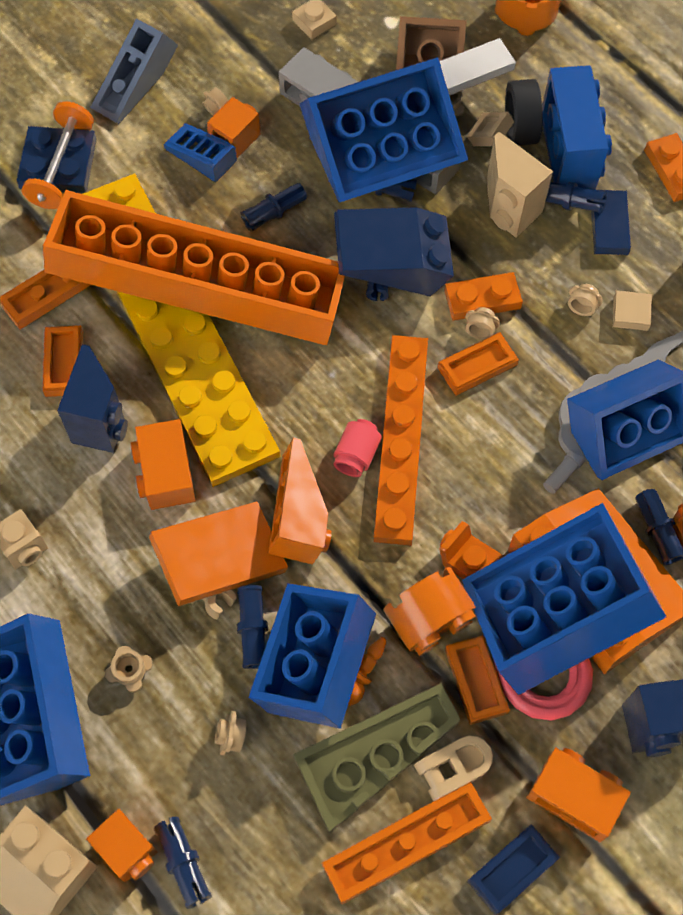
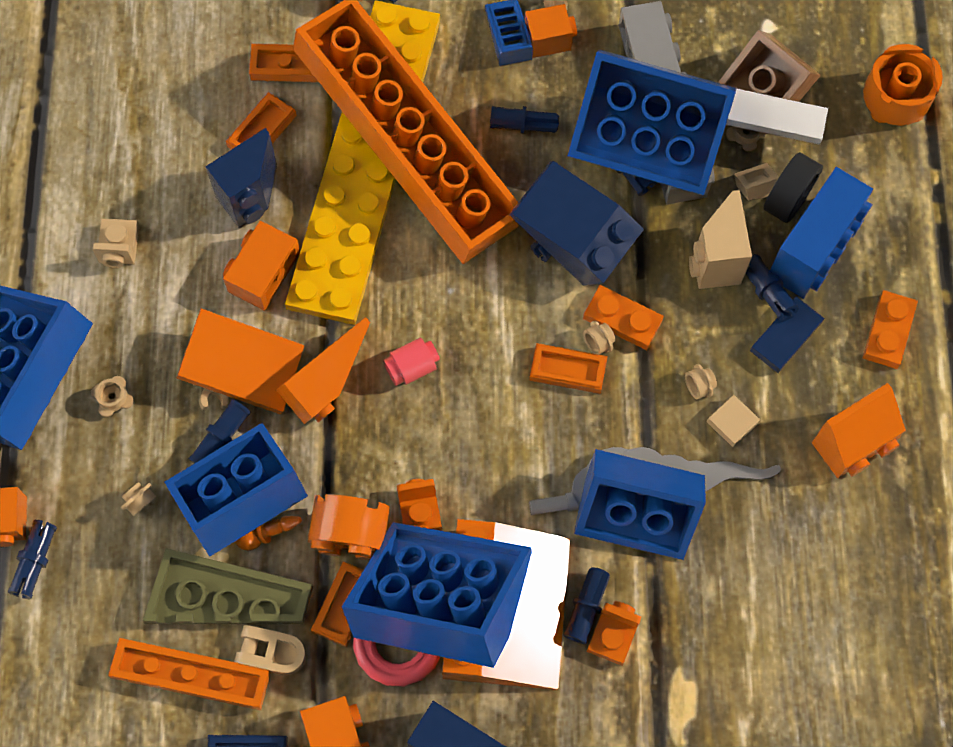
camera: 40 degrees right, 5 degrees up
orange plate [374,335,428,546] -> none

